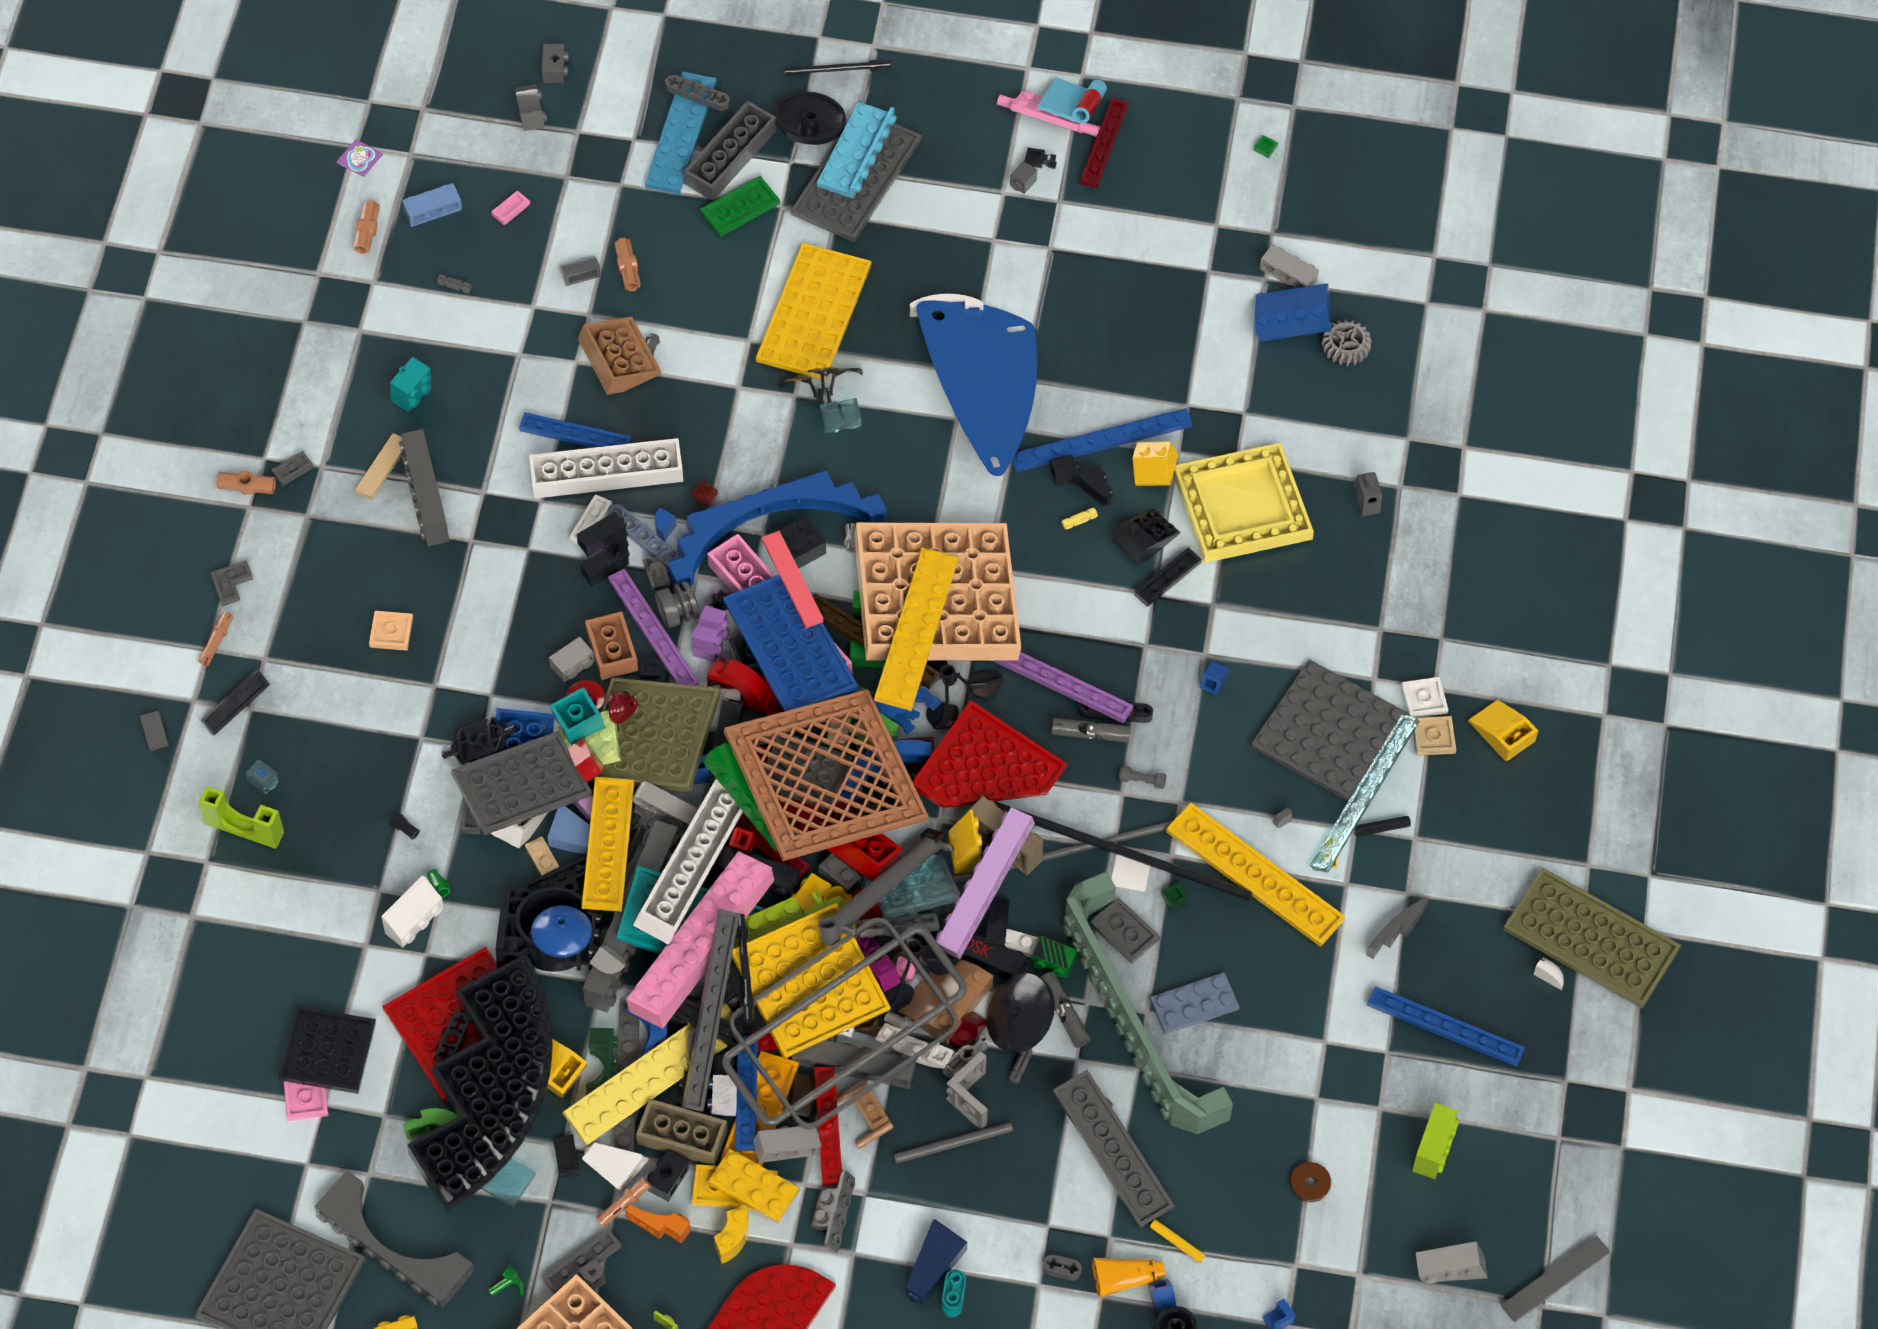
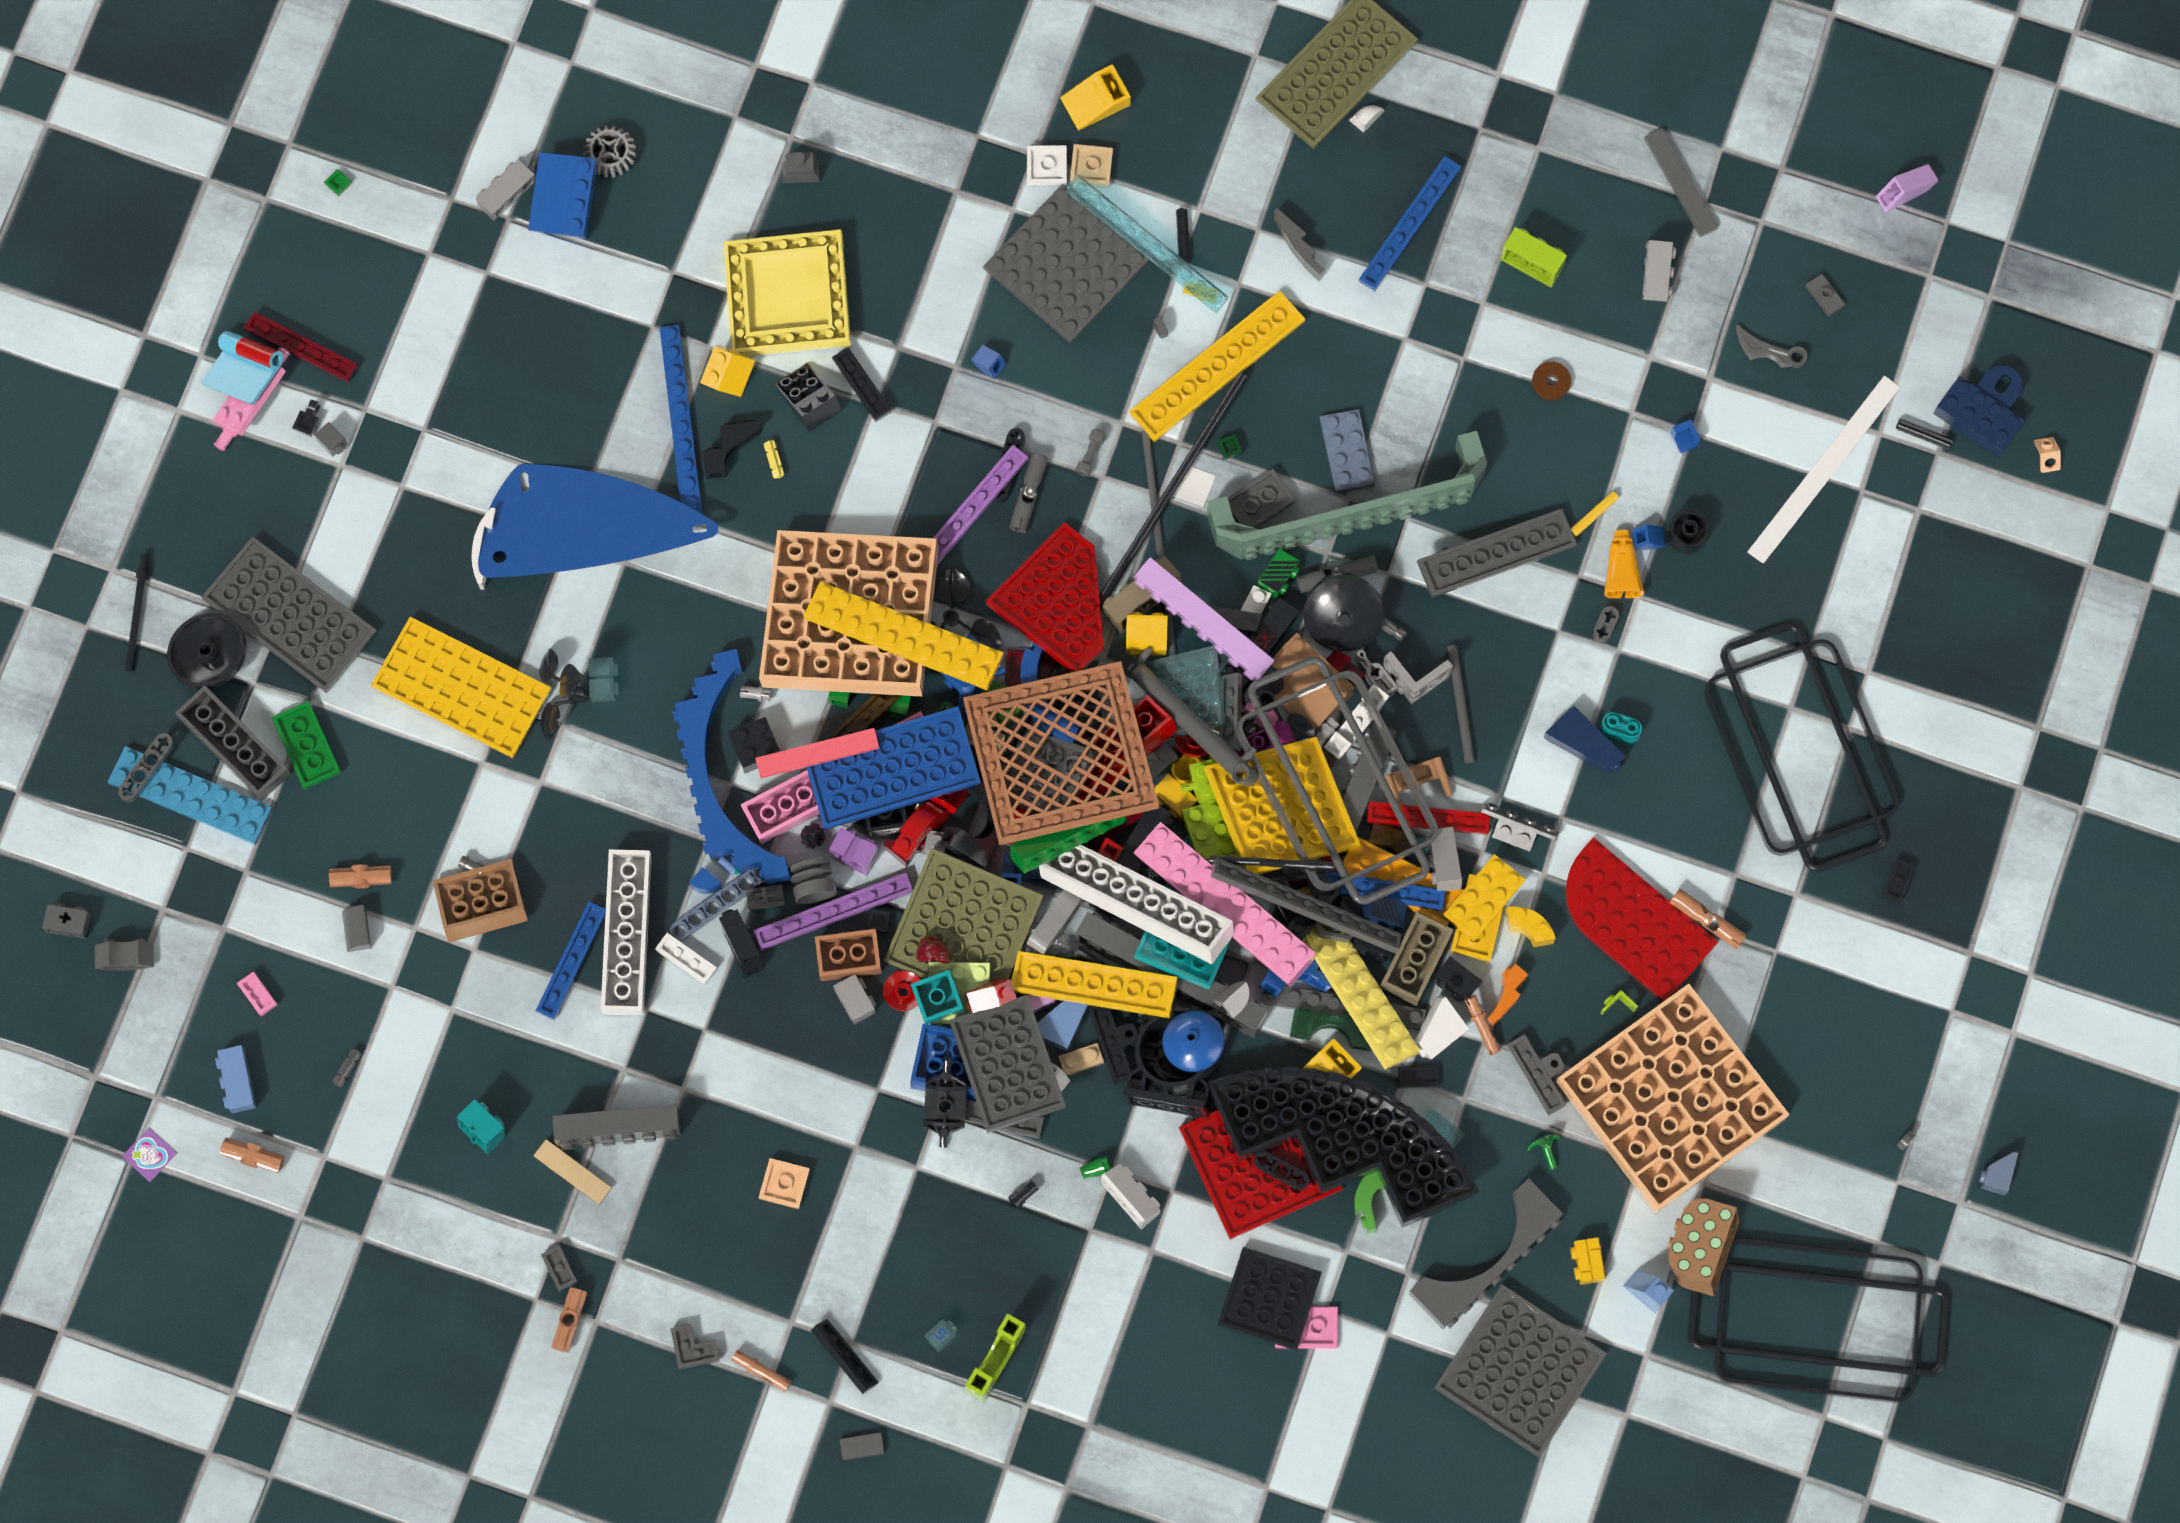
camera: 80 degrees left, 15 degrees up
clear red plate [691,481,718,506] -> none
medium azure bracket [817,102,896,199] -> none

